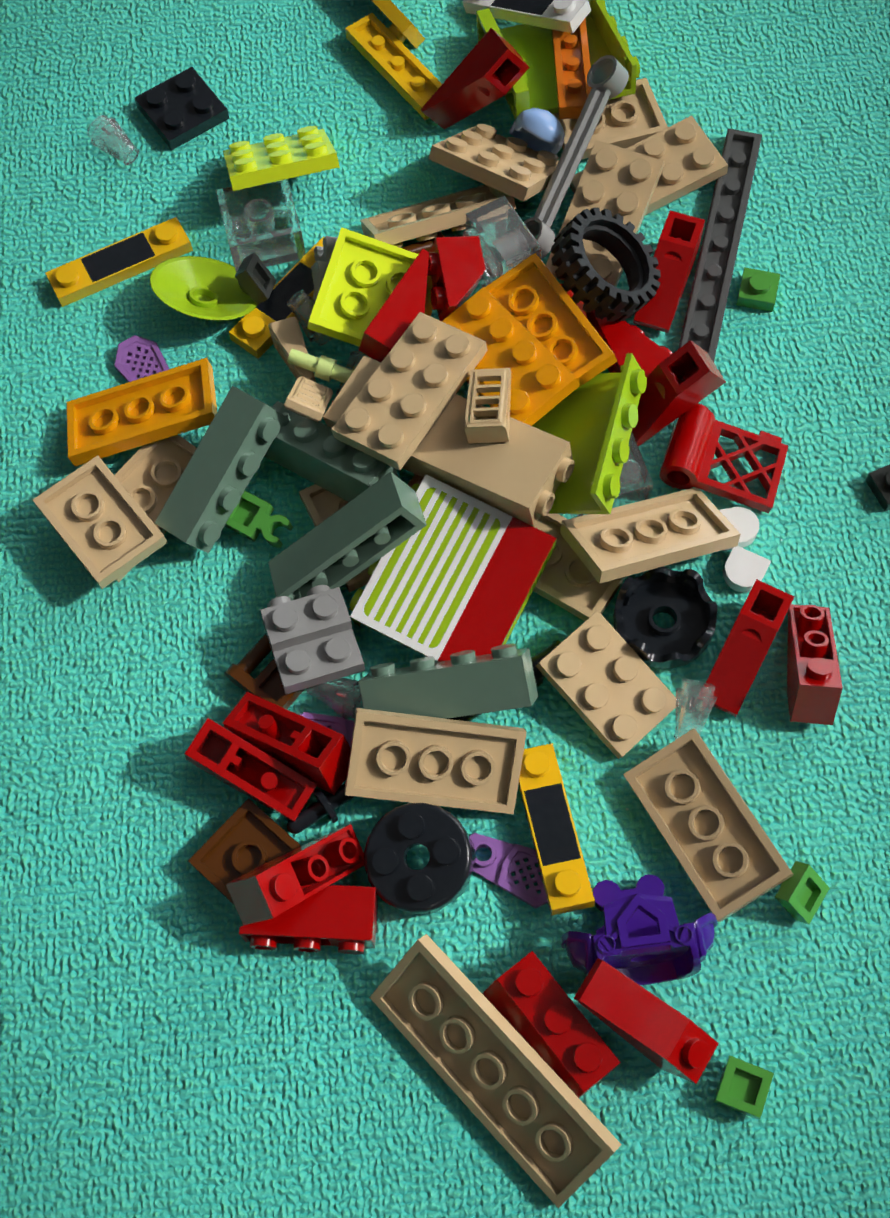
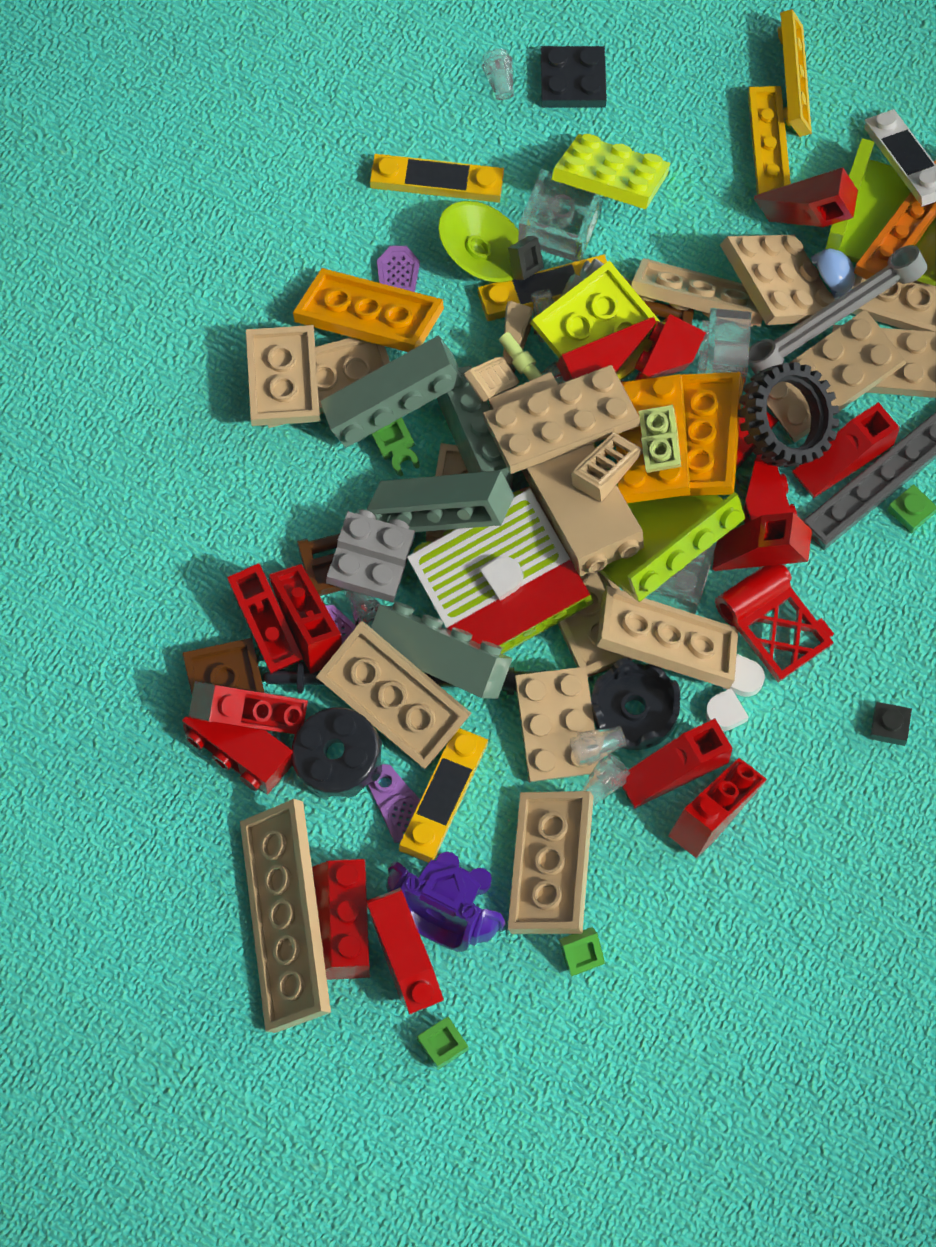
camera: 30 degrees right, 0 degrees up
none -> white tile [480,557,523,601]
none -> clear cone [570,726,626,766]
none -> yellowish green slope [638,405,682,473]

